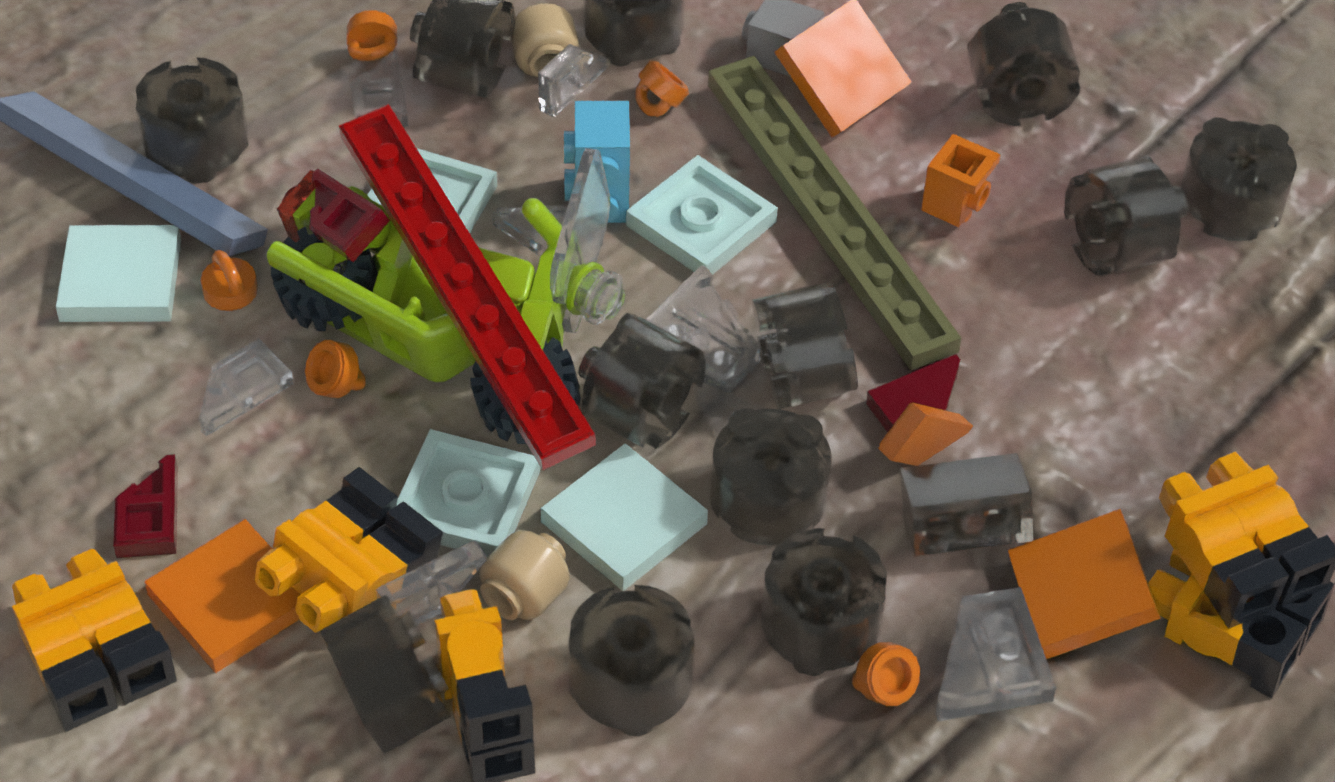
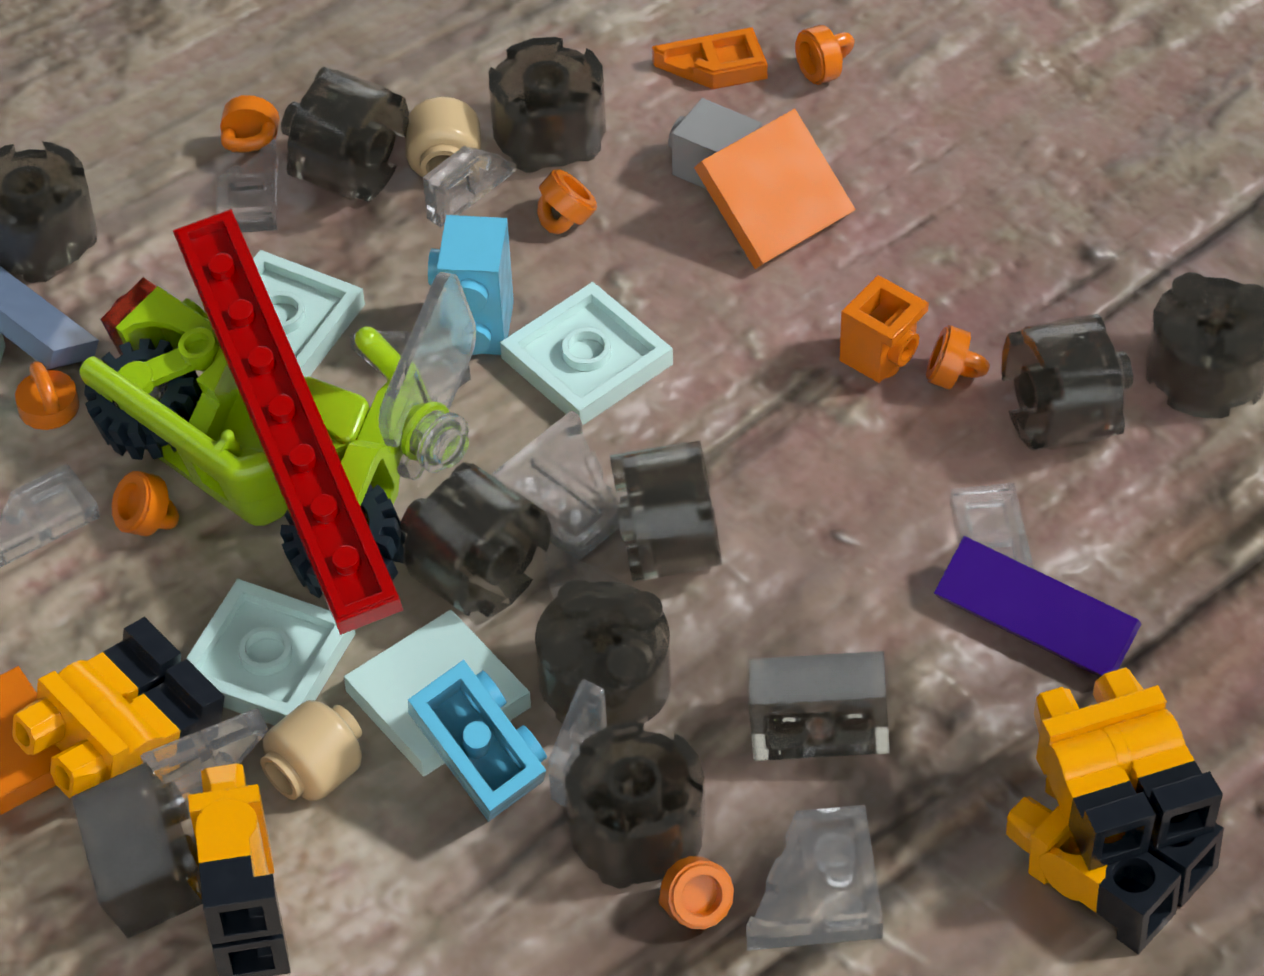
camera: 10 degrees right, 0 degrees up
dark red tile [309,168,390,262] -> none
clear smoke brick [569,585,695,736] -> none
olive plate [708,56,962,370] -> none
dark red tile [866,354,961,432] -> none
orange tile [878,403,973,466] -> none
clear smoke brick [967,2,1081,126] -> none
orange tile [1008,508,1161,660] -> none
none -> medium azure brick [408,659,547,822]
none -> clear tile [548,679,609,810]
none -> orange tile [926,325,990,390]
none -> dark purple tile [934,536,1142,677]
none -> clear tile [950,483,1034,569]

